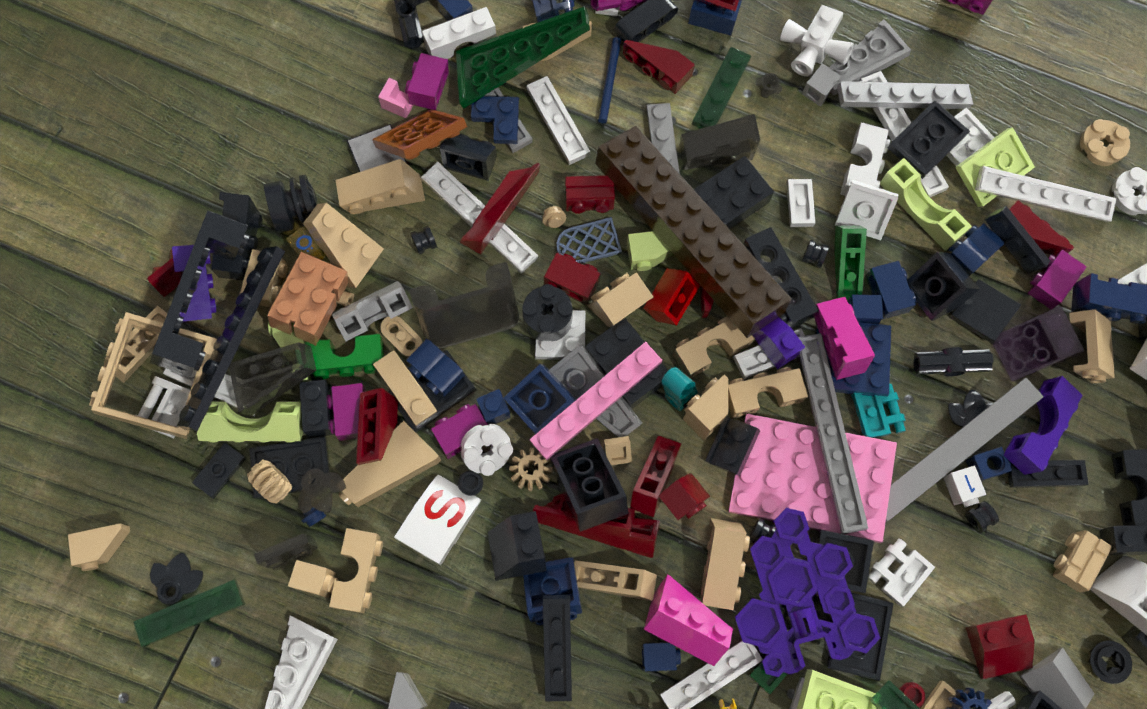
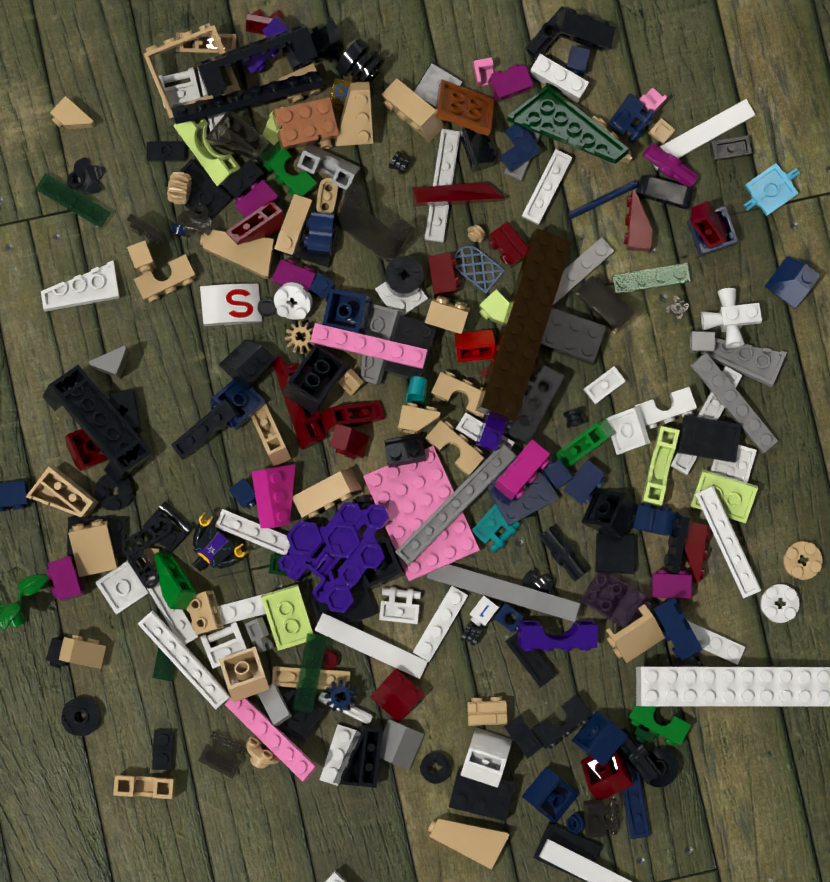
camera: 55 degrees right, 10 degrees up
none -> white tile [315,613,428,679]
none -> white plate [413,586,468,662]

